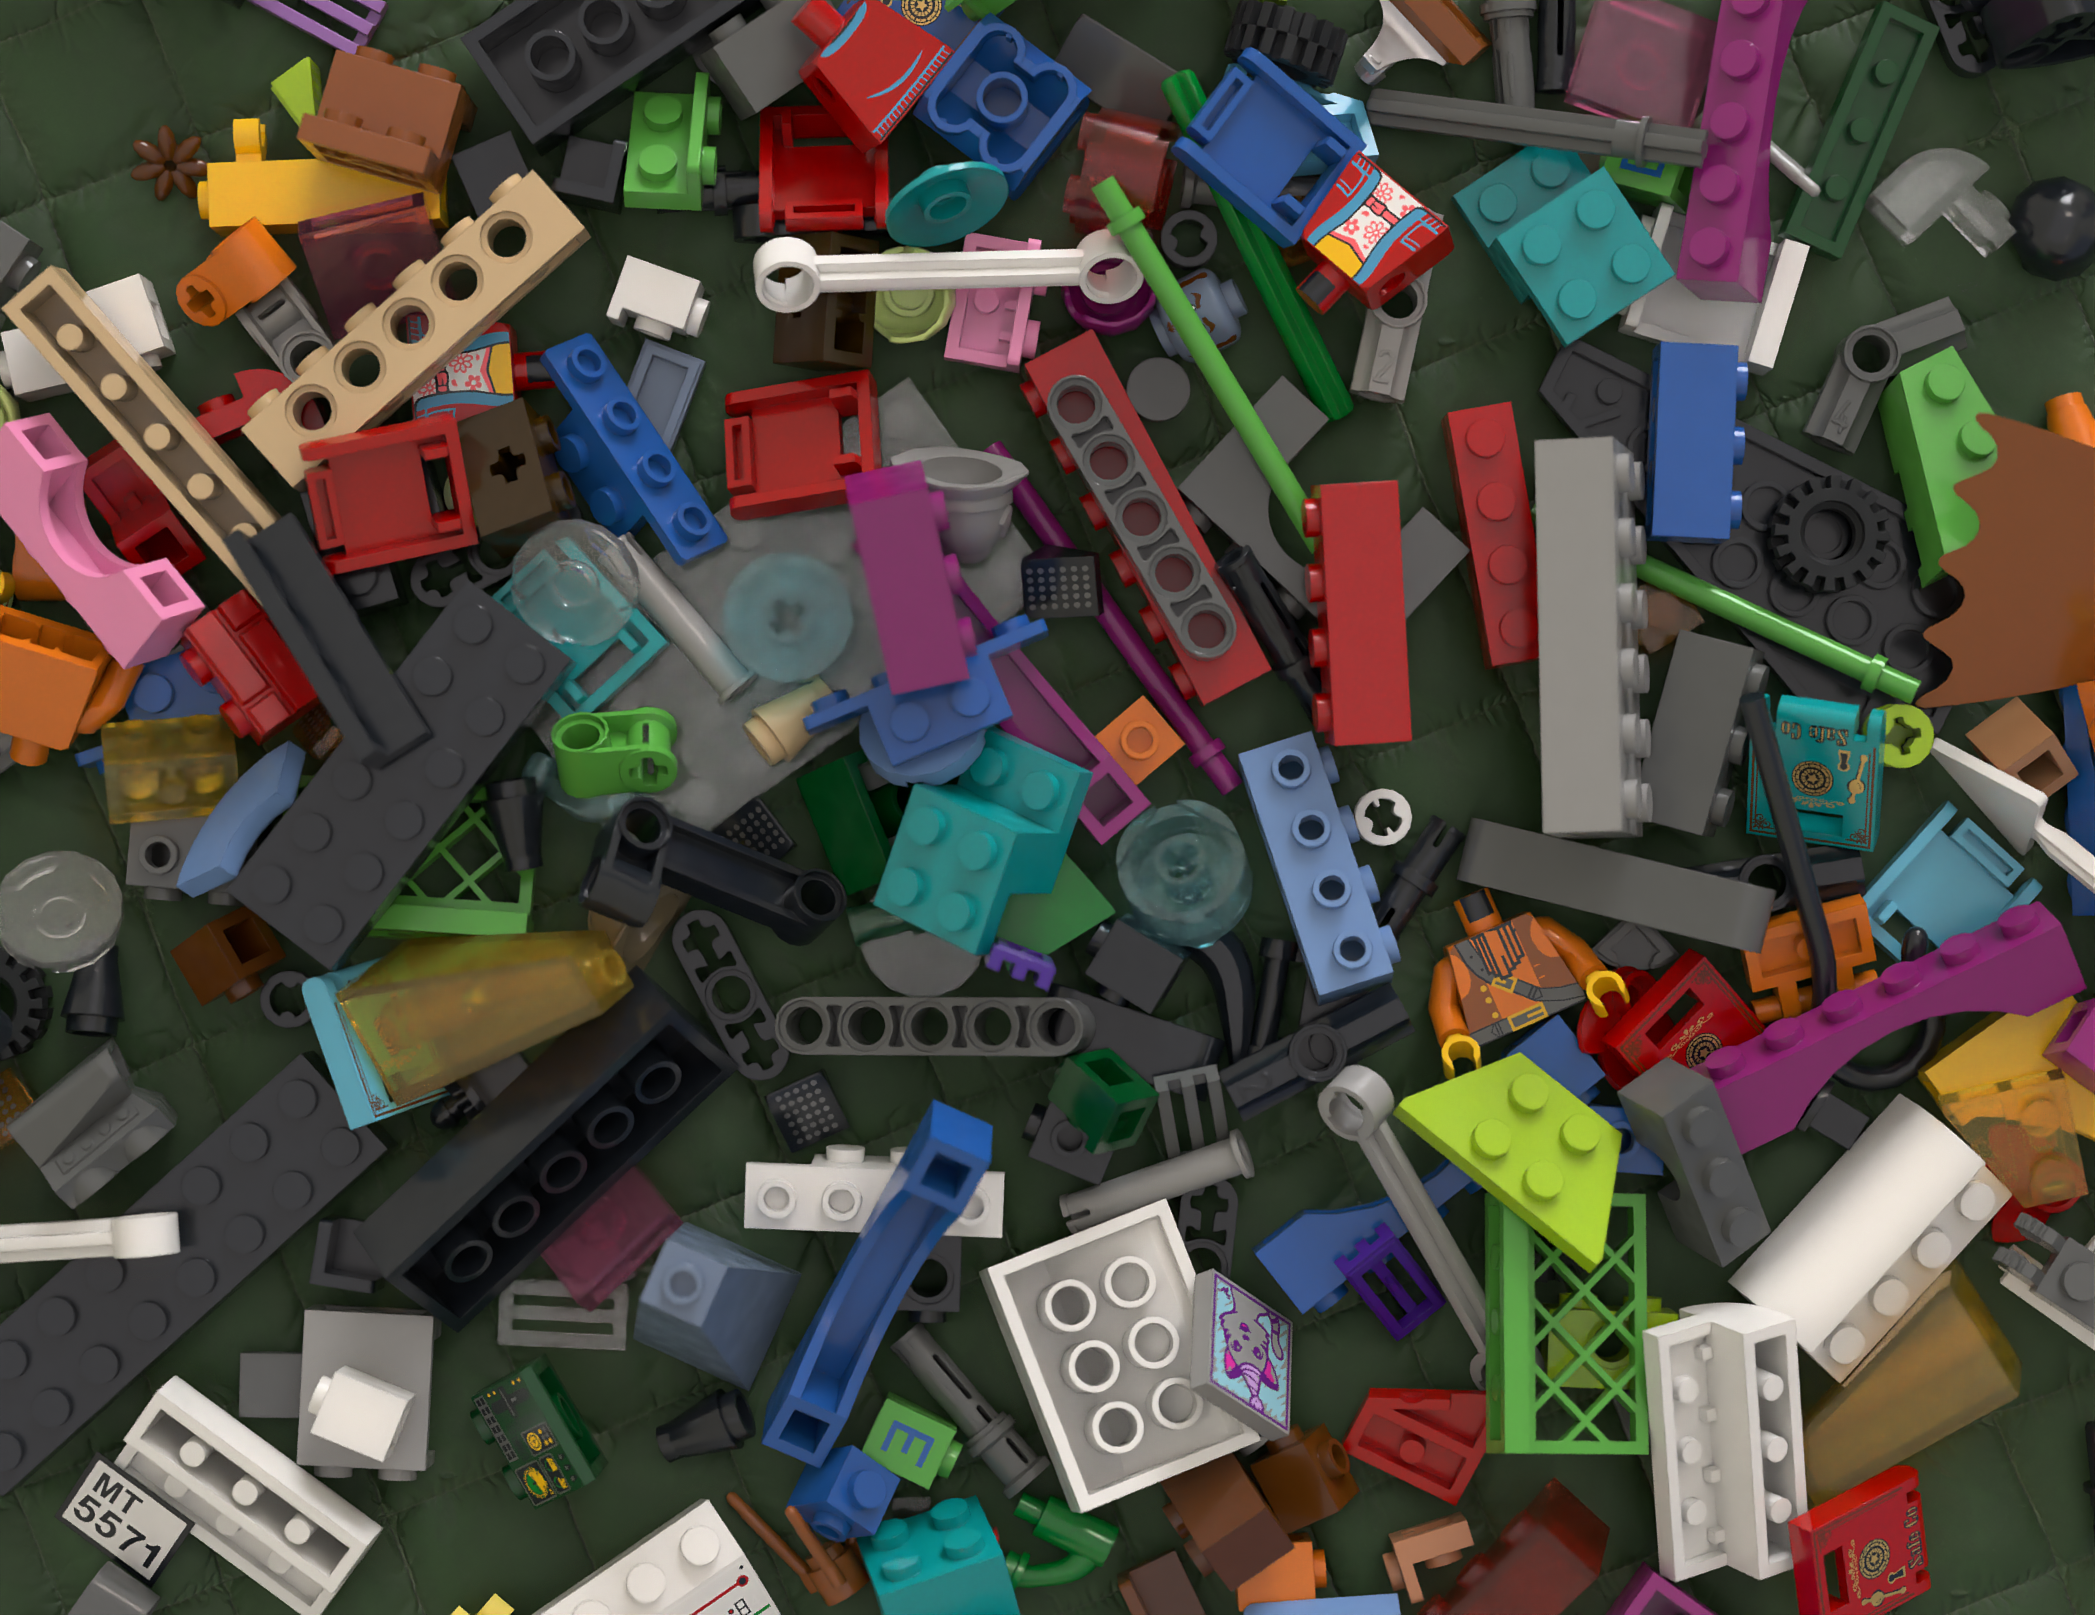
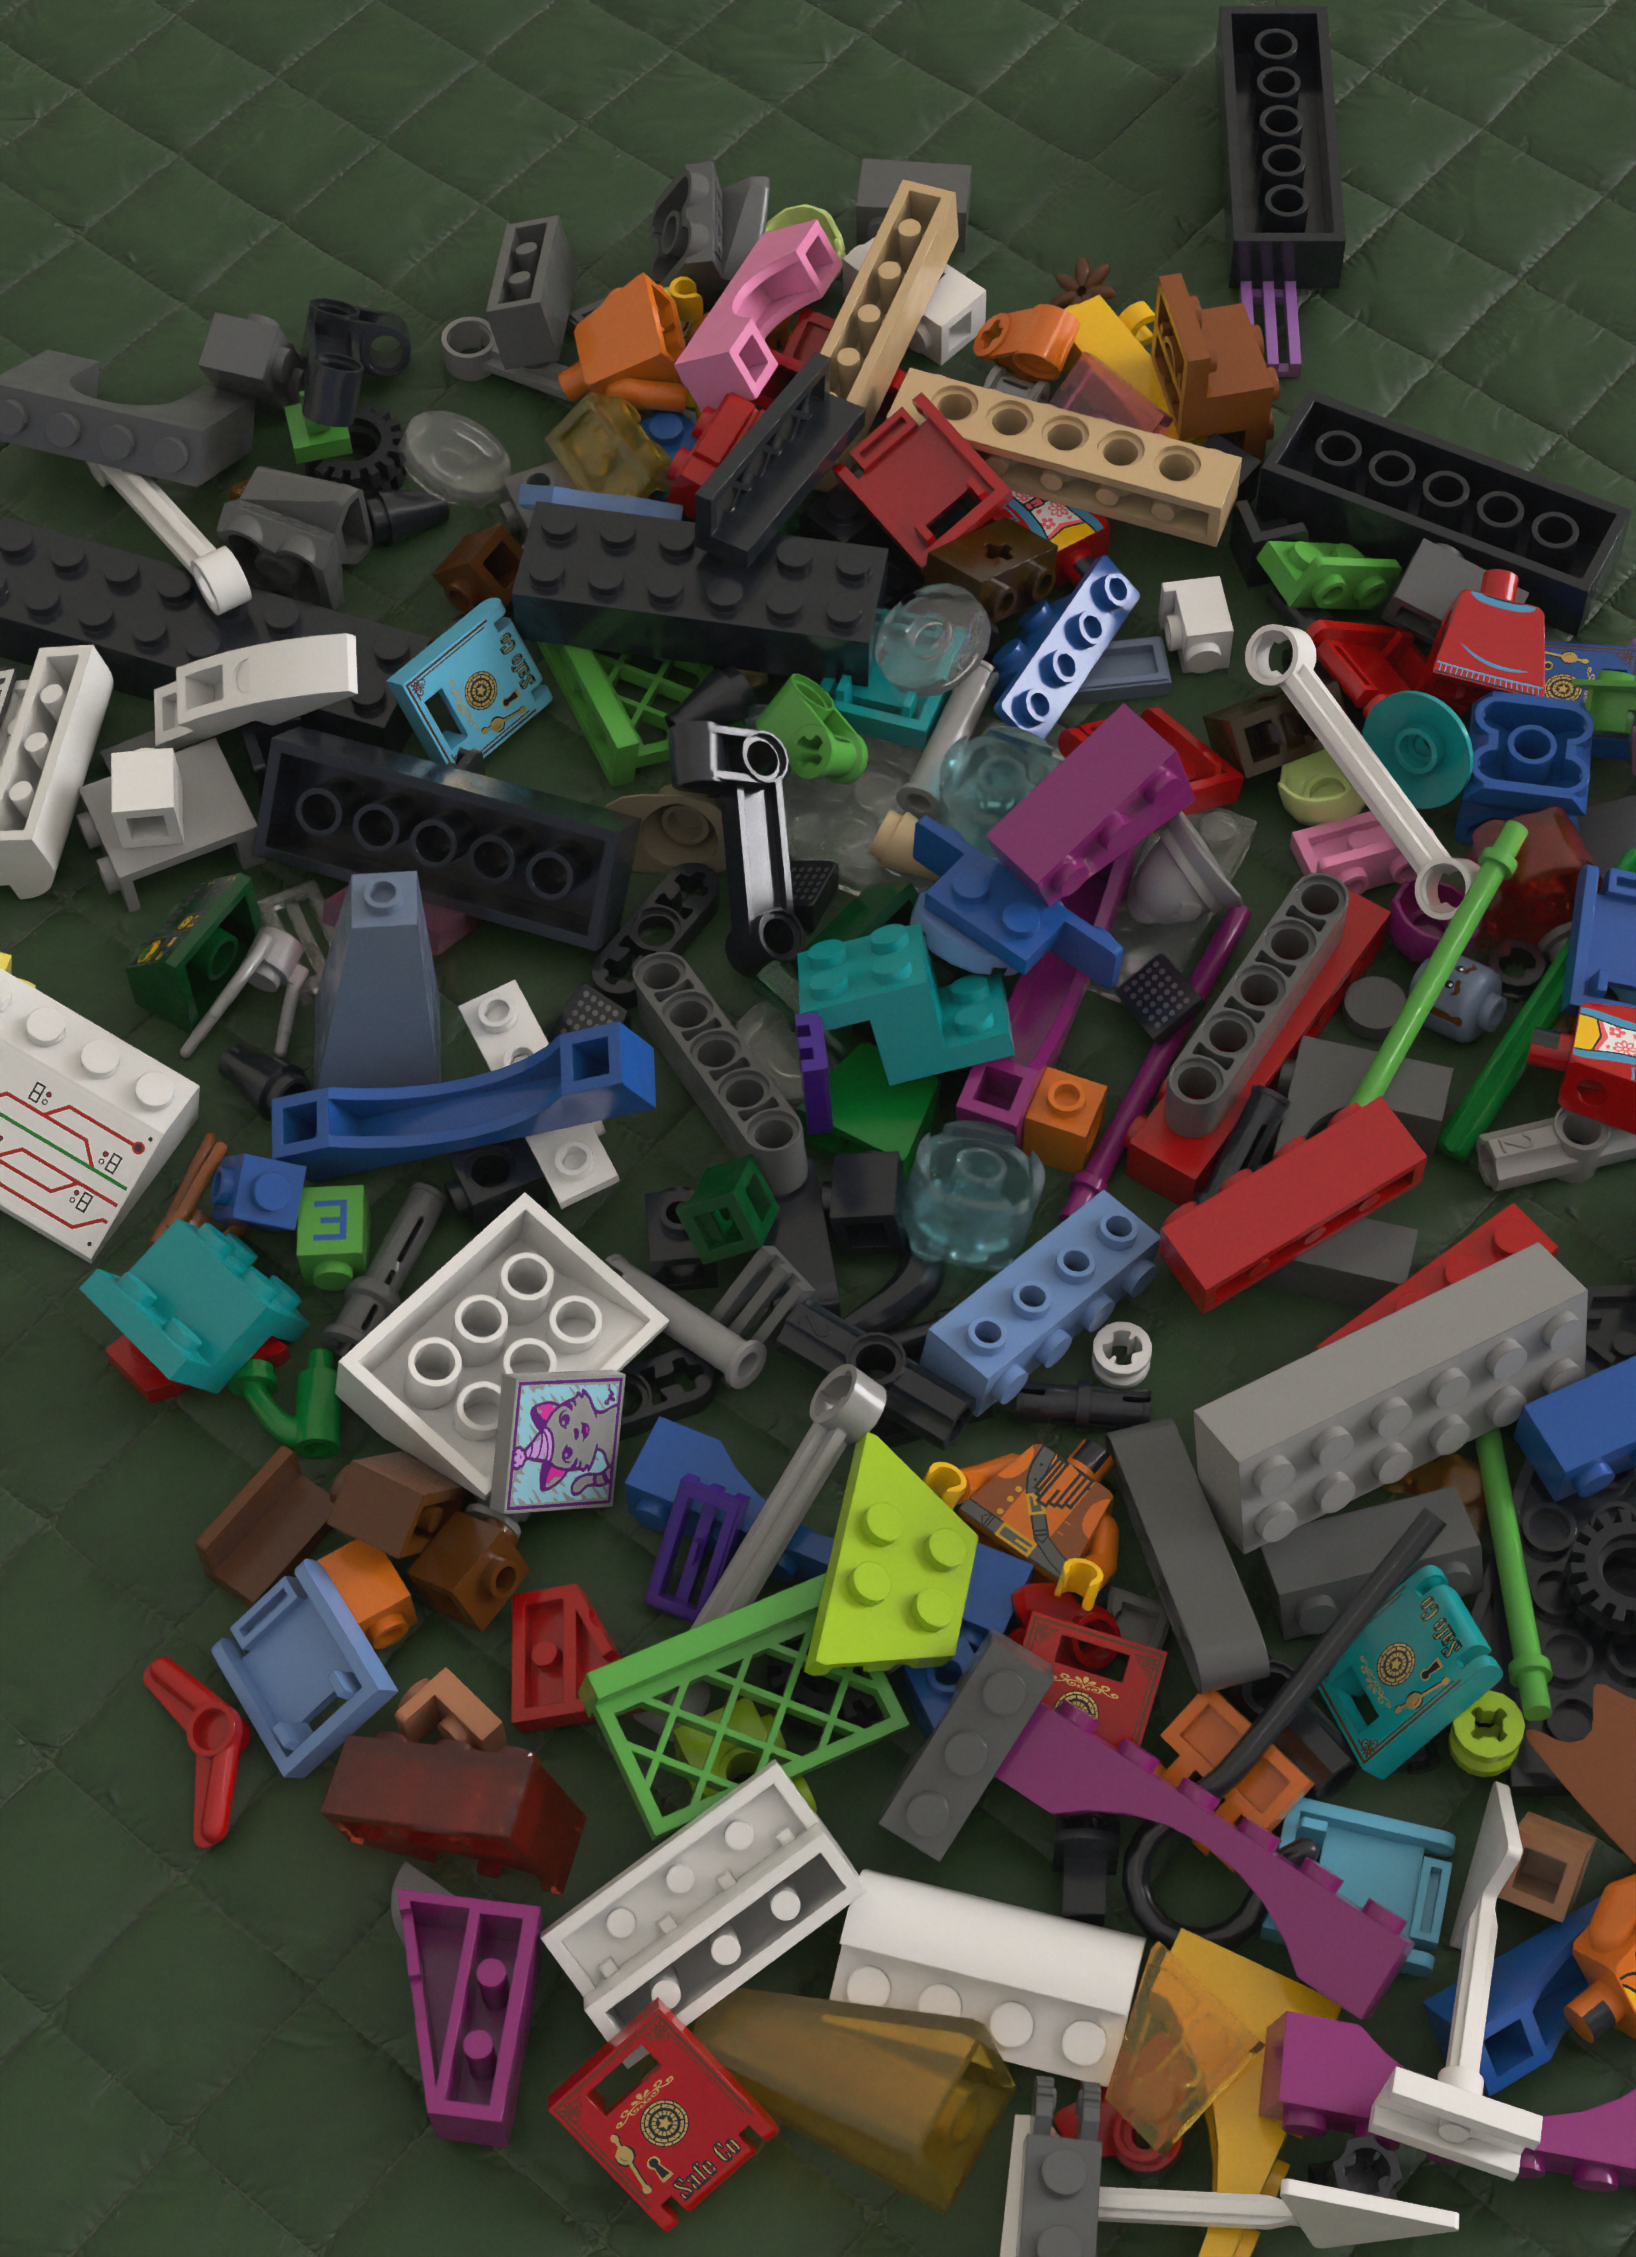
camera: 65 degrees right, 30 degrees down
clear yellow slope [335,930,634,1107] -> none
none -> white slope [154,633,358,751]
none -> light grey plant [180,926,309,1058]

